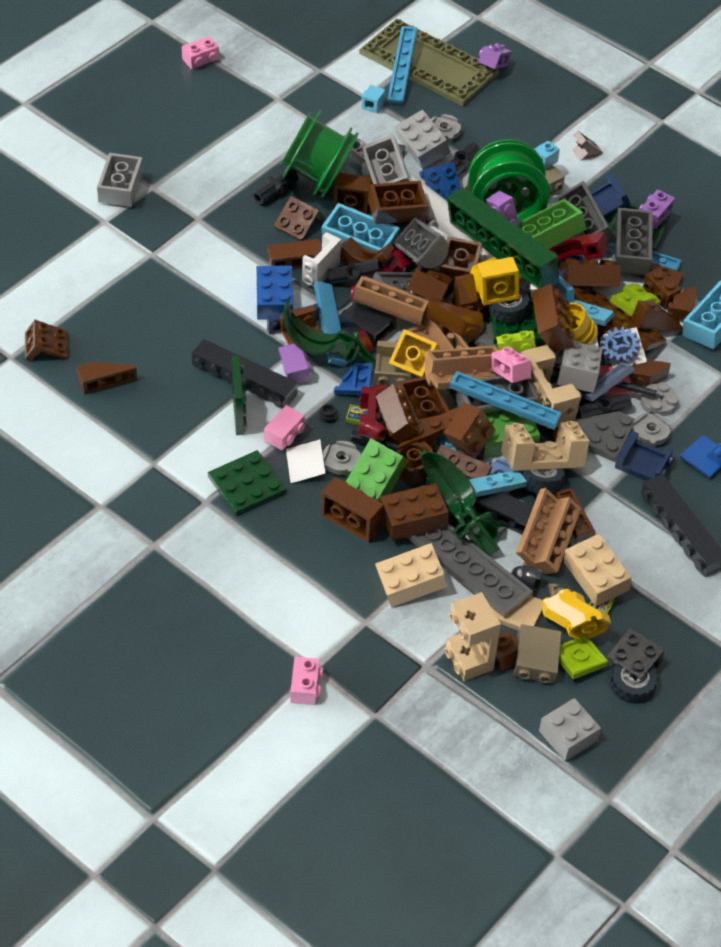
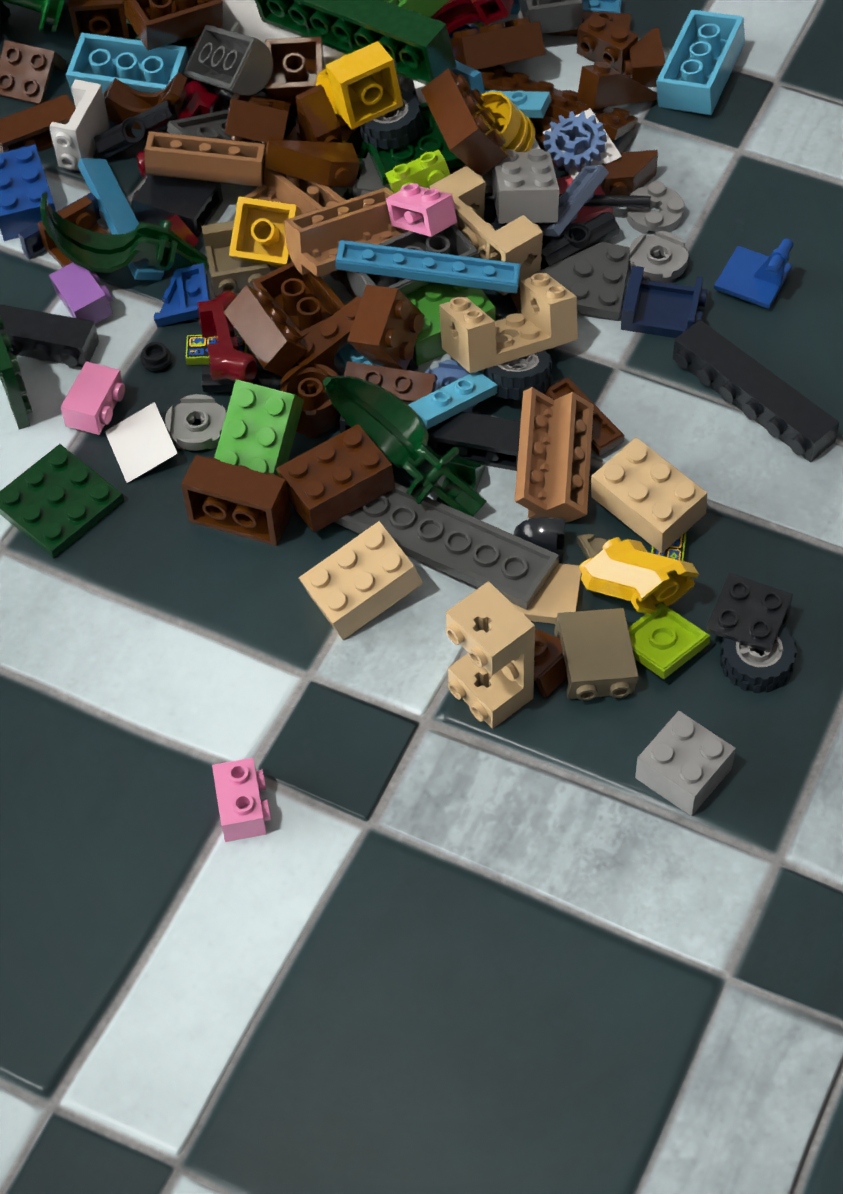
camera: 10 degrees left, 5 degrees up
lime plate [610,283,661,316] -> none

